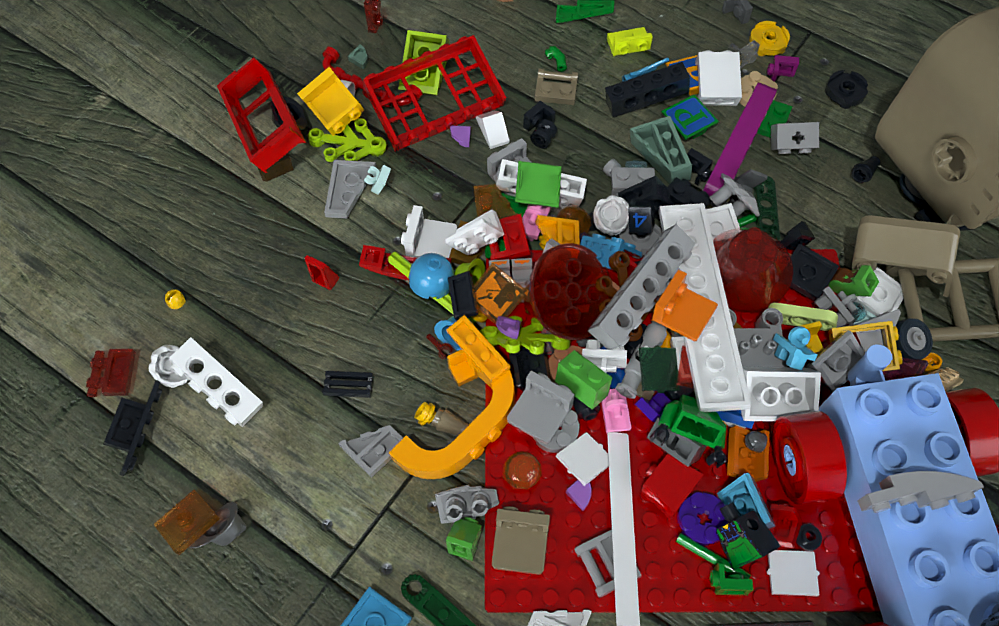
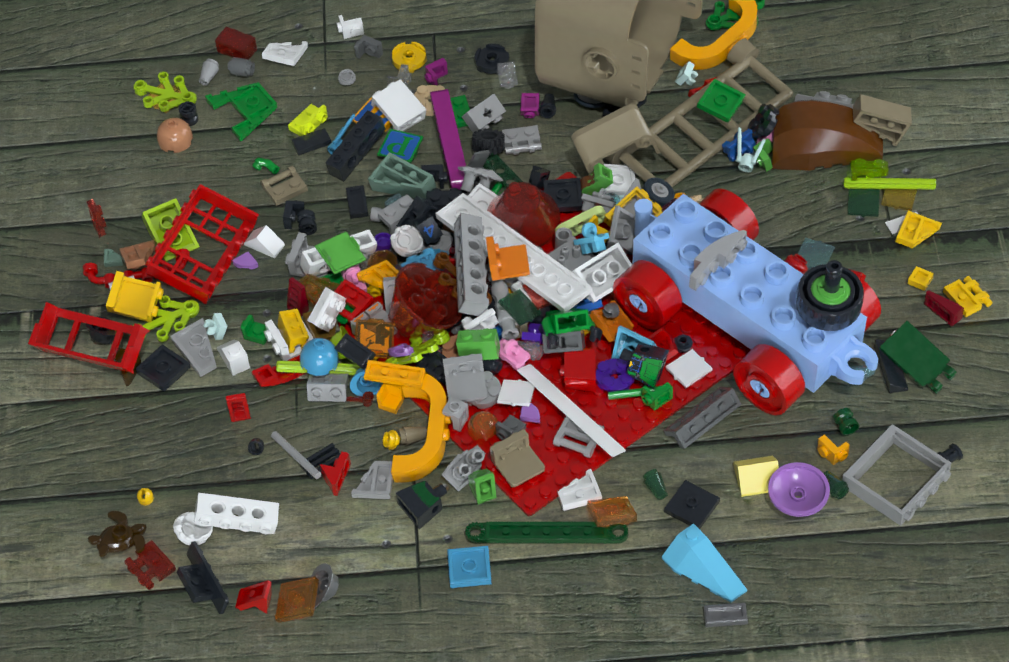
camera: 35 degrees left, 10 degrees down
none -> dark brown animal [88,511,147,557]
none -> nougat wing [119,240,156,269]
none -> black plate [135,344,191,392]
none -> white slope [217,340,250,376]
none -> red slope [235,580,272,613]
none -> green bracket [241,314,267,345]
none -> black hinge [248,438,264,455]
none -> light grey bar [271,431,321,479]
none -> yellow hinge [277,309,309,354]
none -> dark red slope [287,277,309,317]
none -> black tile [291,128,331,156]
none -> light grey bracket [307,373,349,402]
none -> red slope [320,451,351,496]
none -> light grey plate [338,69,356,85]
none -> black tile [346,185,369,219]
none -> dark purple wheel [374,232,392,258]
none -> black torso [396,480,447,529]
none -> light grey bracket [442,397,469,432]
none -> black tyre [472,128,505,155]
none -> dark grey bracket [495,414,526,440]
none -> clear bracket [497,62,518,88]
none -> light grey plate [502,125,542,155]
none -> clear cone [517,340,544,361]
none -> magenta bracket [520,93,540,118]

